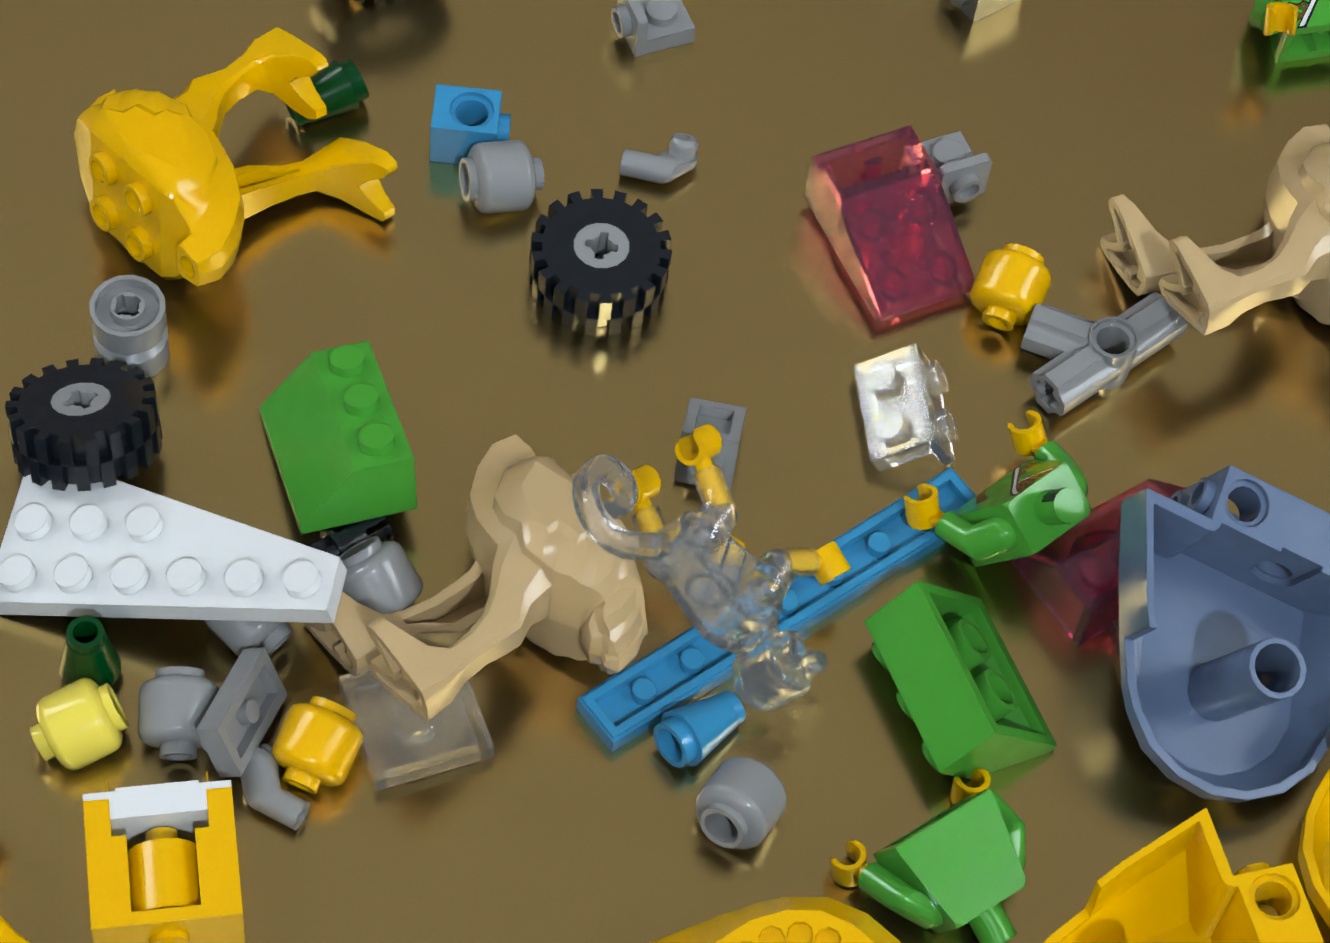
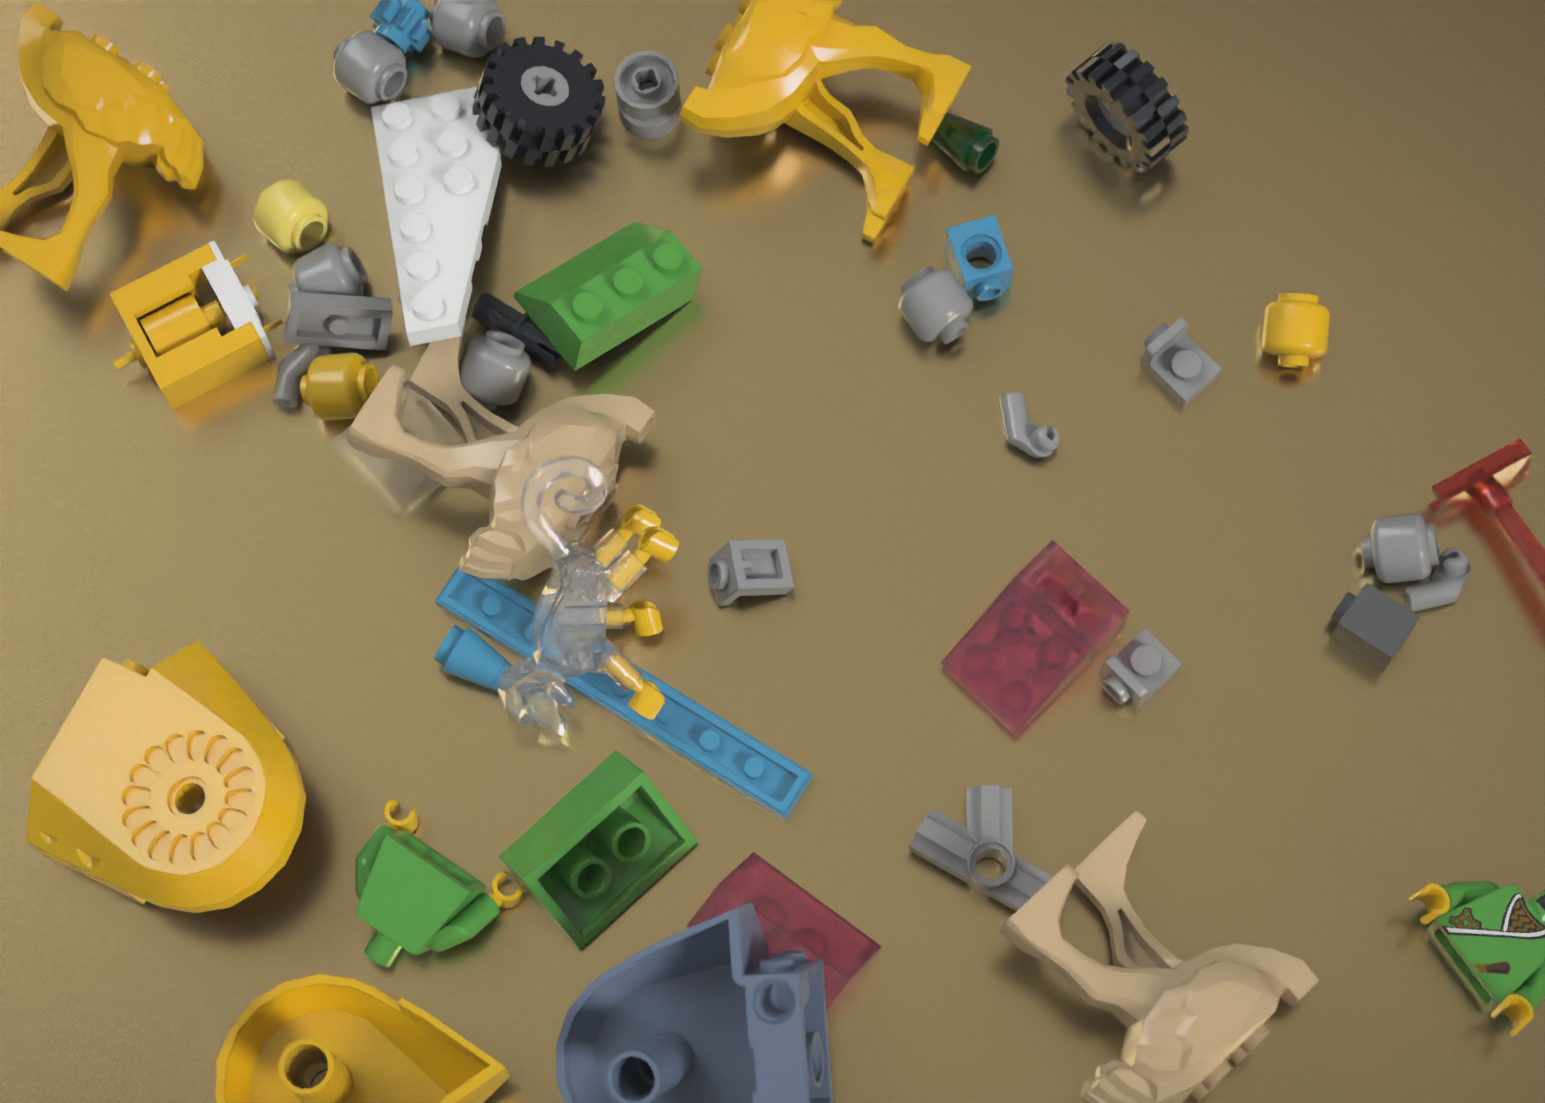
camera: 80 degrees right, 15 degrees up
dark green cone [59,616,121,686] -> none
black wheel [528,189,672,336] -> none
light grey head [695,756,787,849] -> none
clear bracket [853,343,958,471] -> none
bright green torso [903,410,1091,567] -> none
yellow head [970,243,1052,331] -> none

